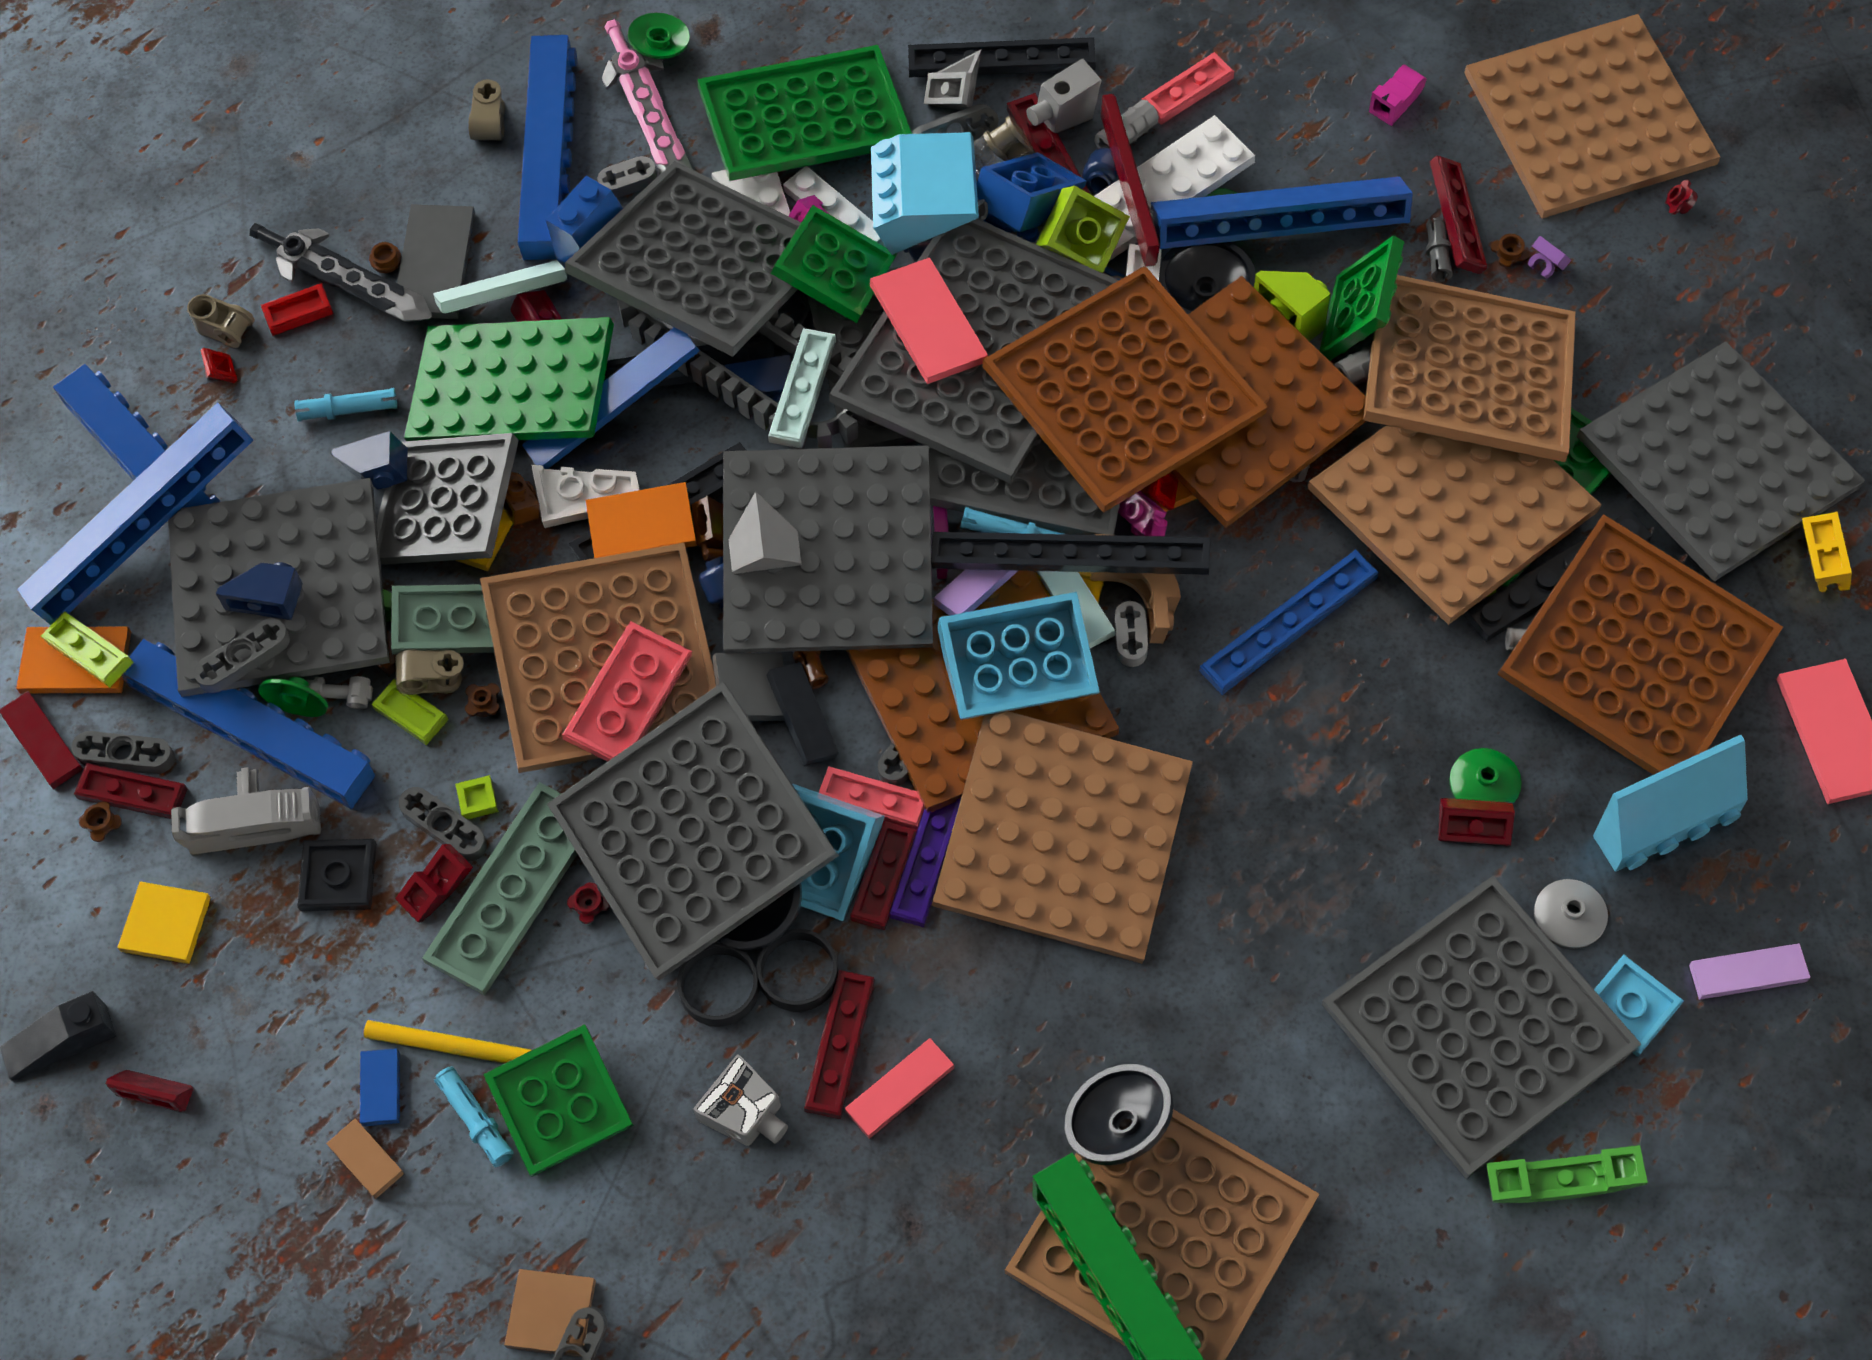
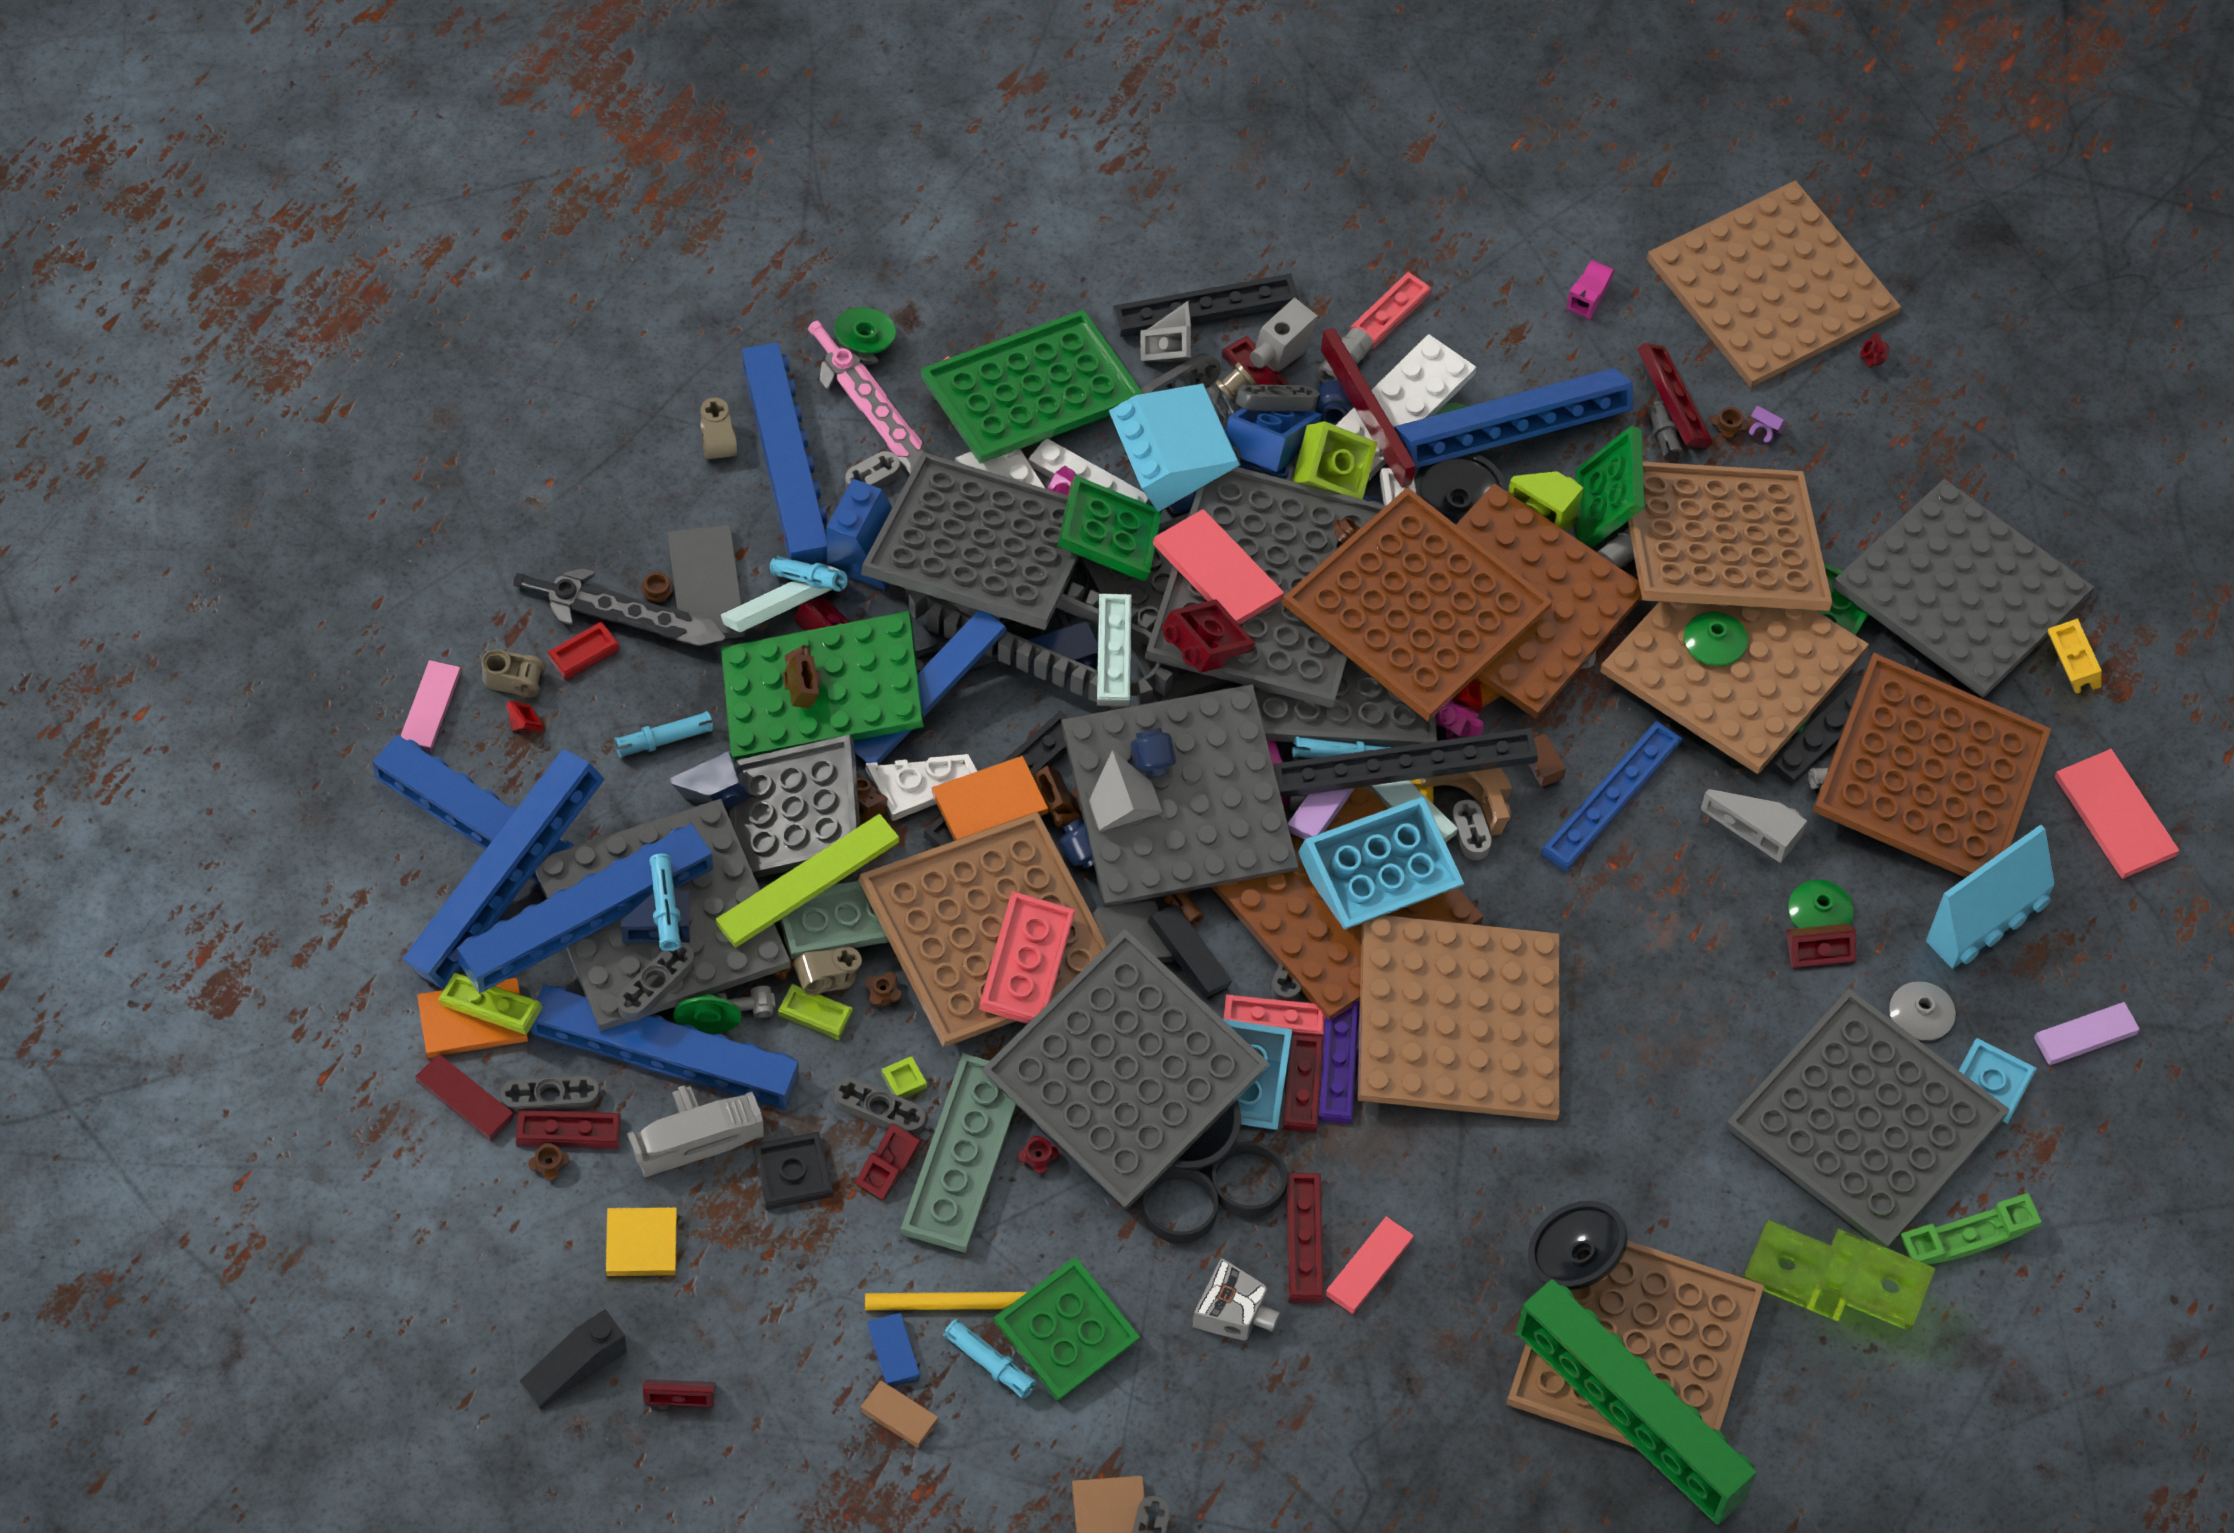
camera: 20 degrees left, 5 degrees down
none -> bright pink tile [401,660,461,753]
none -> blue brick [457,823,713,994]
none -> medium azure pin [649,853,681,951]
none -> lime tile [716,814,899,948]
none -> medium azure pin [770,556,848,591]
none -> reddish brown piece [783,645,821,708]
none -> dark blue head [1130,728,1176,778]
none -> dark red plate [1161,599,1255,673]
none -> dark grey beam [1235,385,1320,411]
none -> reddish brown plate [1333,516,1360,543]
none -> reddish brown piece [1528,729,1566,787]
none -> green dish [1683,611,1748,666]
none -> light grey slope [1700,789,1807,863]
none -> clear neon green bracket [1743,1219,1936,1331]

